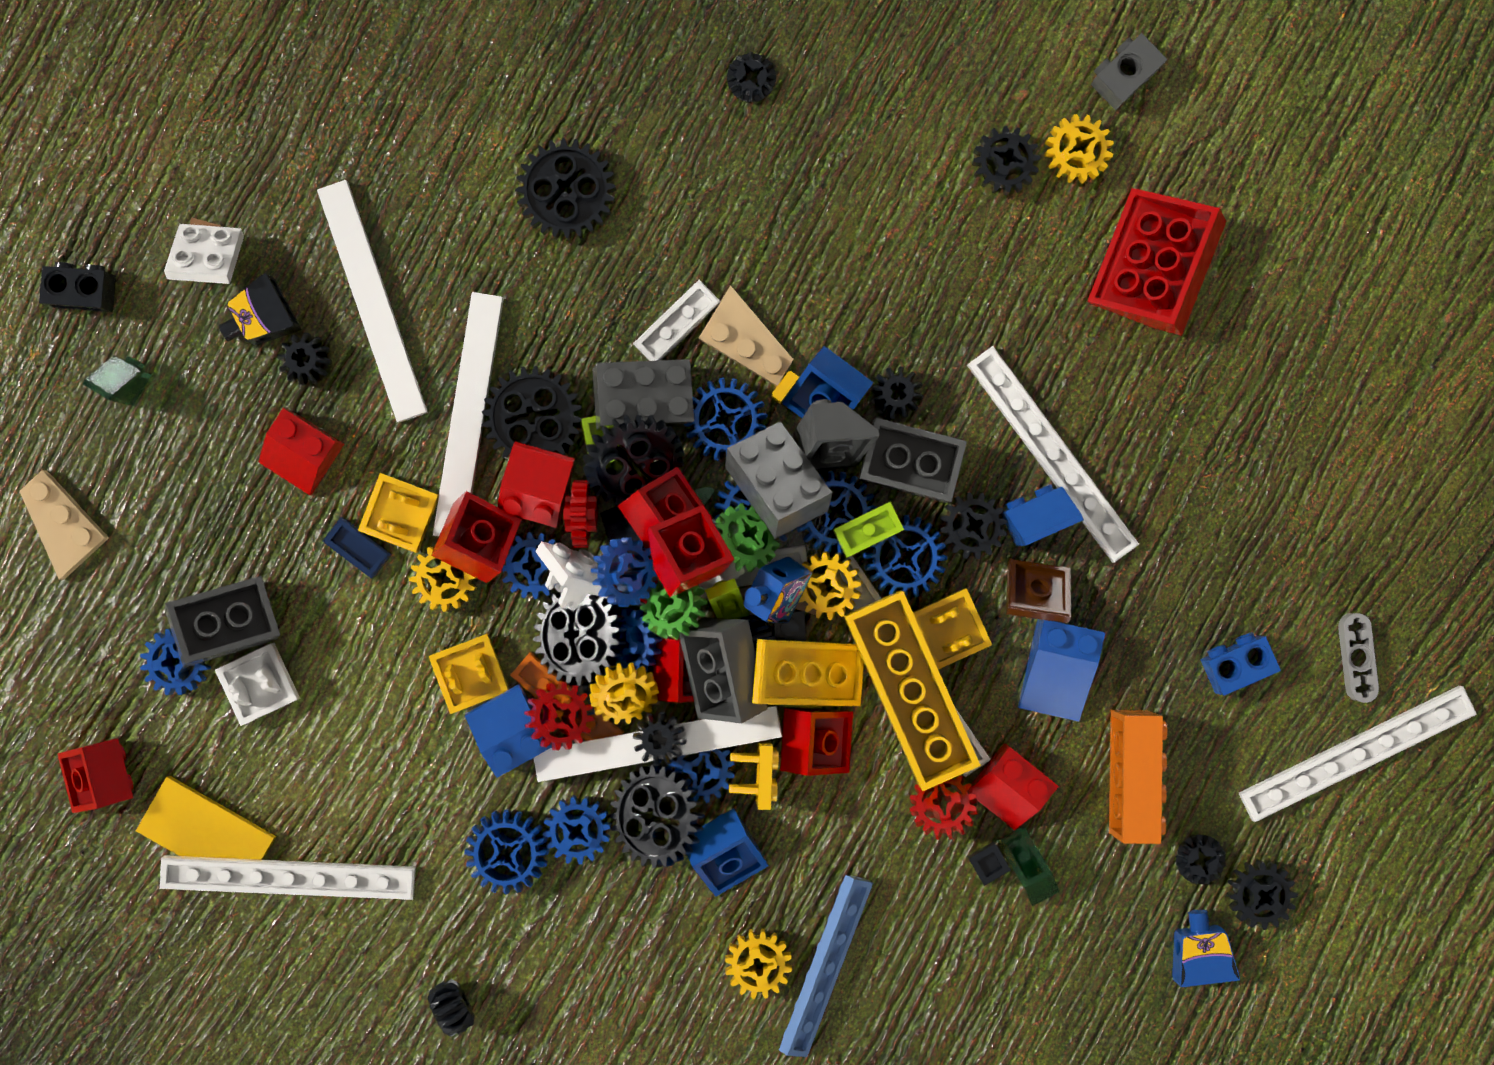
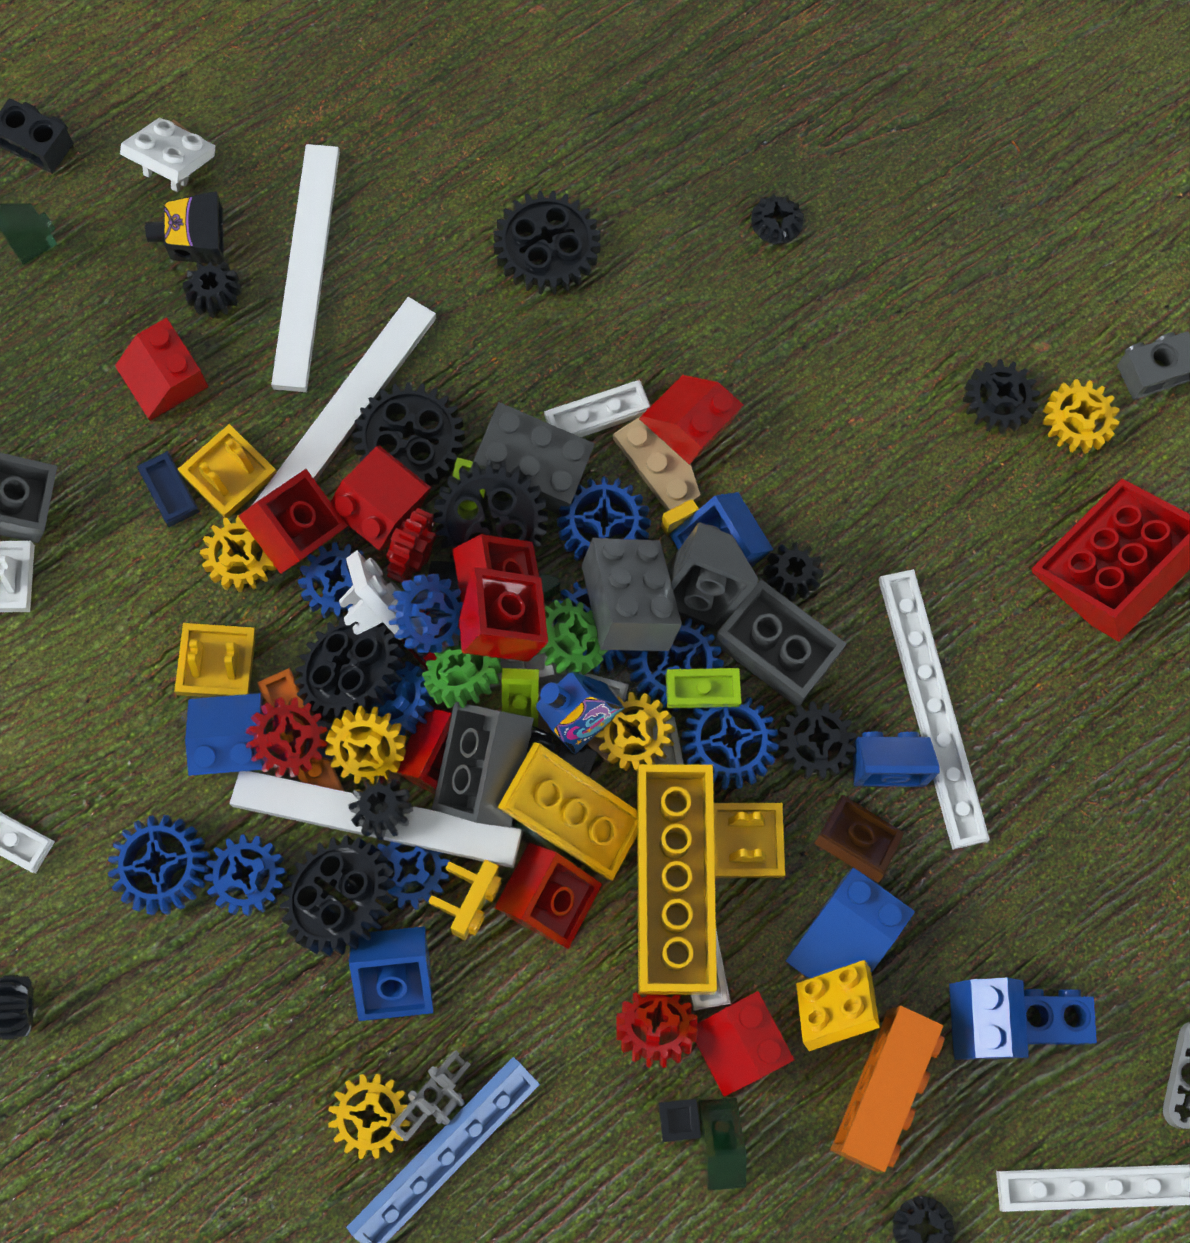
camera: 20 degrees right, 15 degrees down
none -> light grey piece [390,1050,471,1141]
none -> red slope [639,375,744,465]
none -> yellow plate [796,960,880,1051]
none -> blue slope [949,978,1029,1060]

